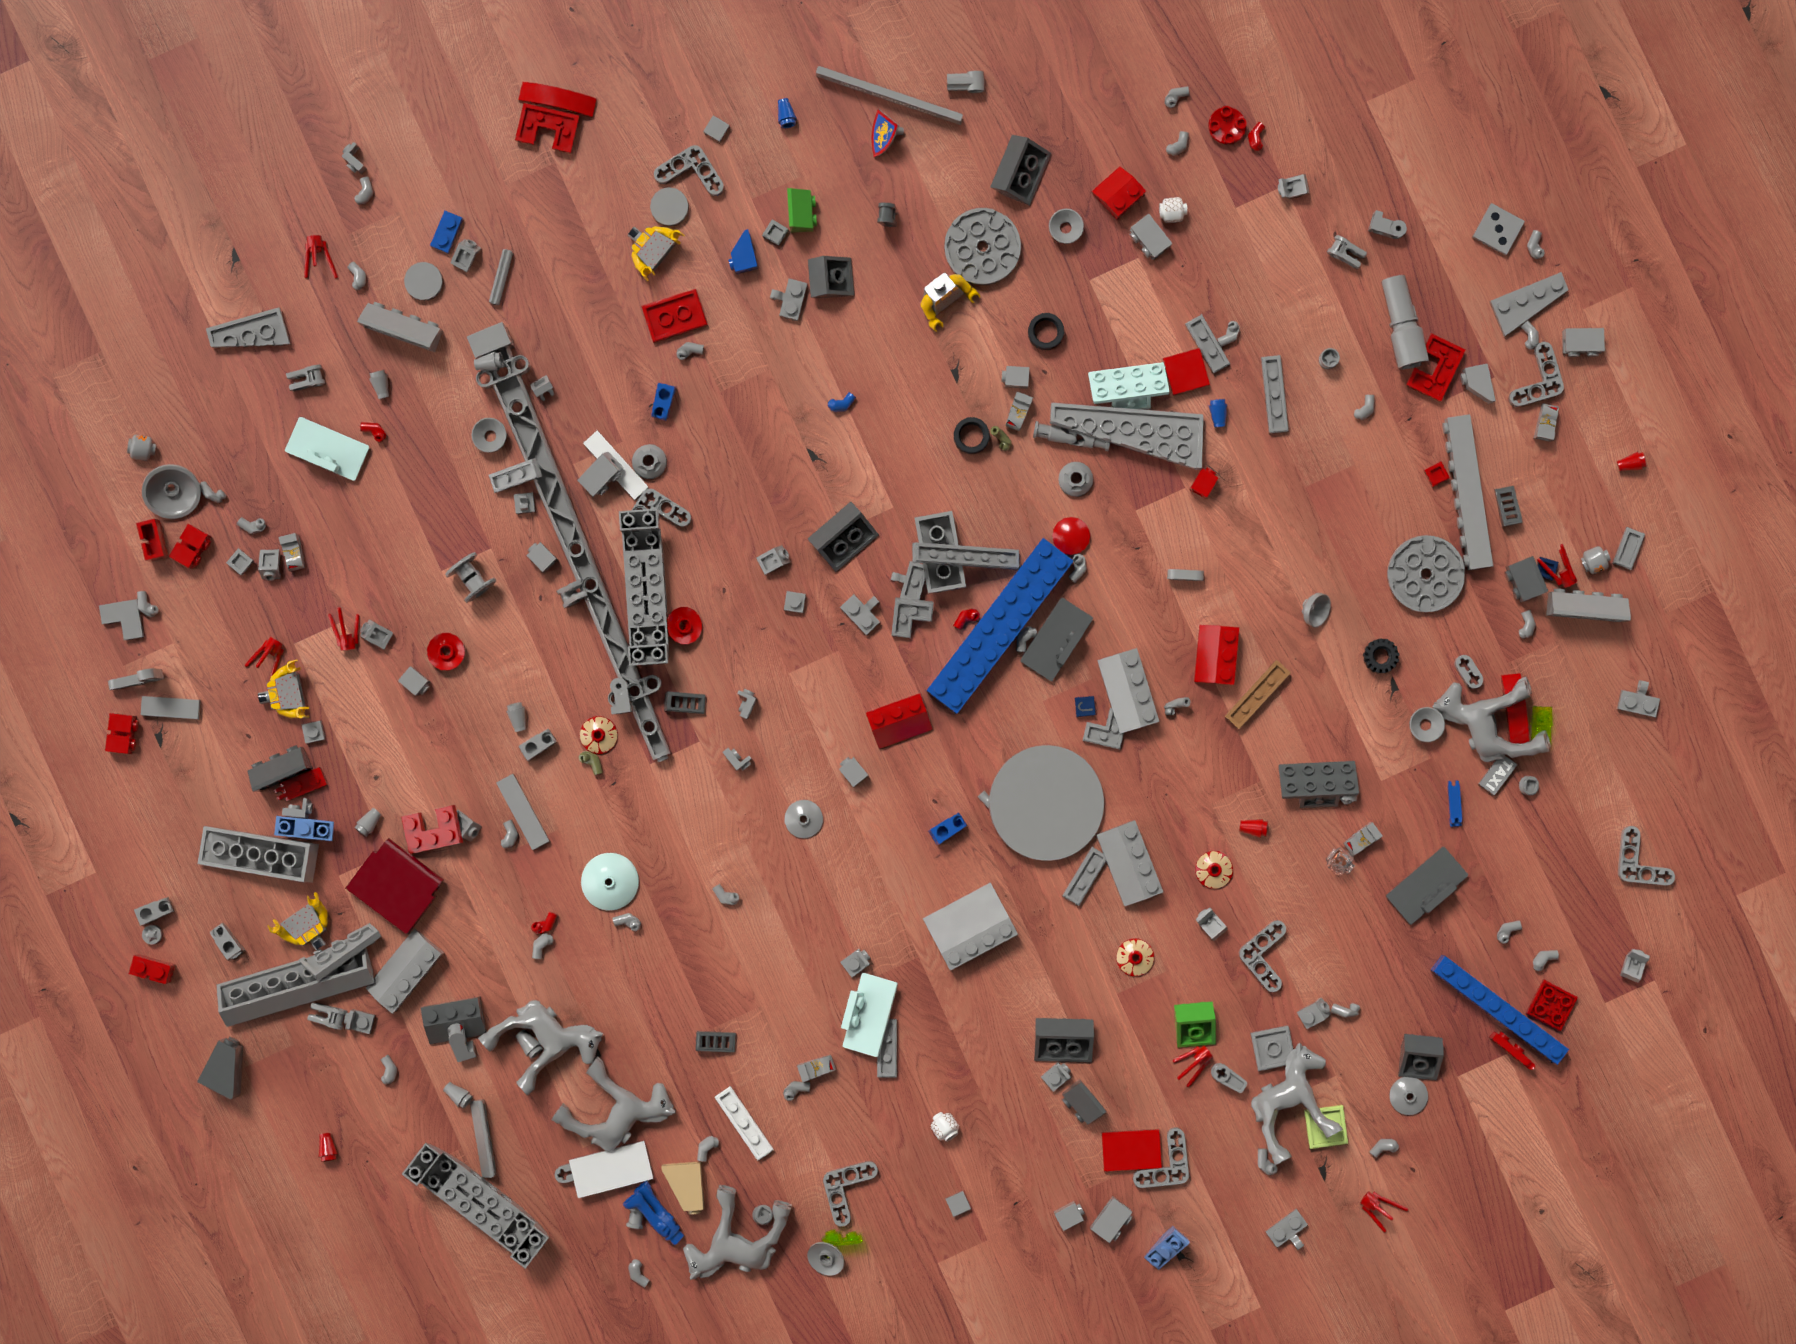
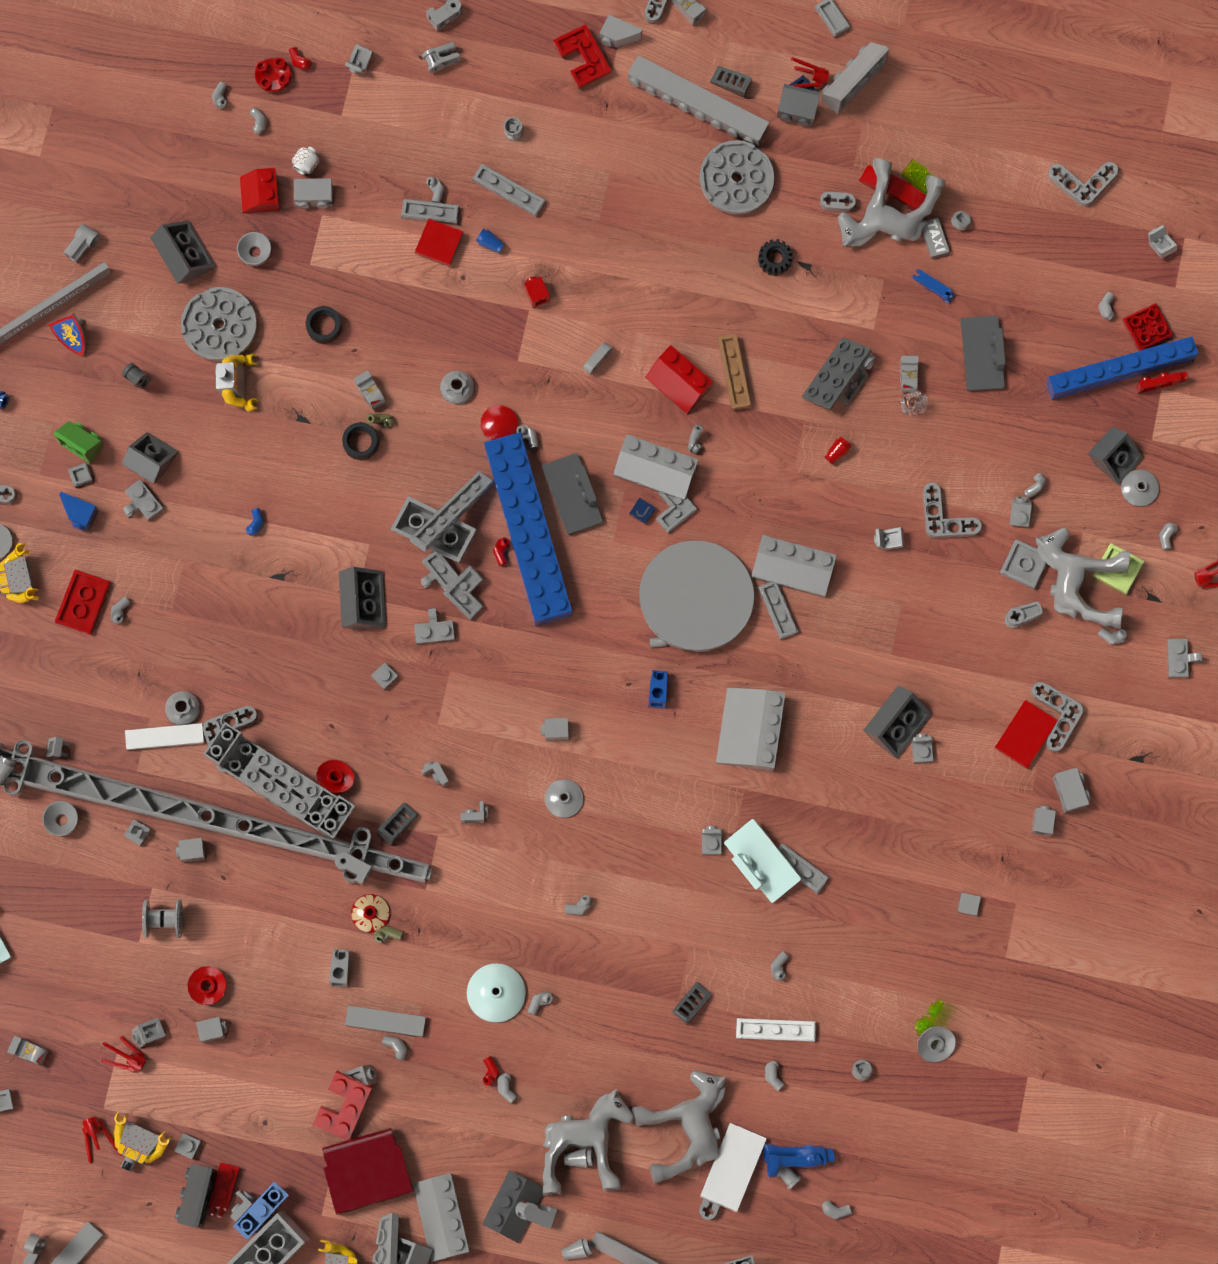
camera: 60 degrees left, 10 degrees down
light grey bracket [258,549,281,581] -> none
light grey cone [354,808,382,837] -> none
light grey tile [489,458,542,493] -> none
light grey cone [506,702,526,732] -> none
light grey piece [557,580,588,609] -> none
light grey brick [577,452,624,497] -> none
blue leg [651,383,676,421] -> none
tan slope [661,1161,704,1214] -> none
light grey animal [683,1185,792,1280] -> none
light grey bracket [756,545,790,575] -> none
light grey leg [797,1055,836,1082] -> none
light grey beam [823,1161,878,1226] -> none
red slope [866,693,933,749] -> none
white head [931,1112,959,1142] -> none
light grey brick [1001,366,1029,389] -> none
light grey arm [1016,626,1037,652] -> none
light grey piece [1033,421,1110,451] -> none
light grey wing [1050,403,1203,470] -> none
dark grey slope [1062,1079,1106,1125] -> none
light aqua bracket [1088,362,1169,410] -> none
tan dish [1116,938,1154,976] -> none
medium blue slope [1144,1226,1190,1270] -> none
red plant [1173,1046,1213,1087] -> none
bright green slope [1174,1001,1216,1048] -> none
tan dish [1195,851,1233,889] -> none
light grey piece [1302,593,1331,628] -> none
light grey arm [1354,395,1375,420] -> none
light grey piece [1381,275,1429,370] -> none
light grey piece [1409,707,1445,742] -> none
red tile [1423,461,1450,487] -> none
light grey arm [1497,920,1522,944] -> none
light grey arm [1519,610,1536,639] -> none
light grey head [1581,546,1611,574] -> none
light grey plate [1617,680,1660,717] -> none

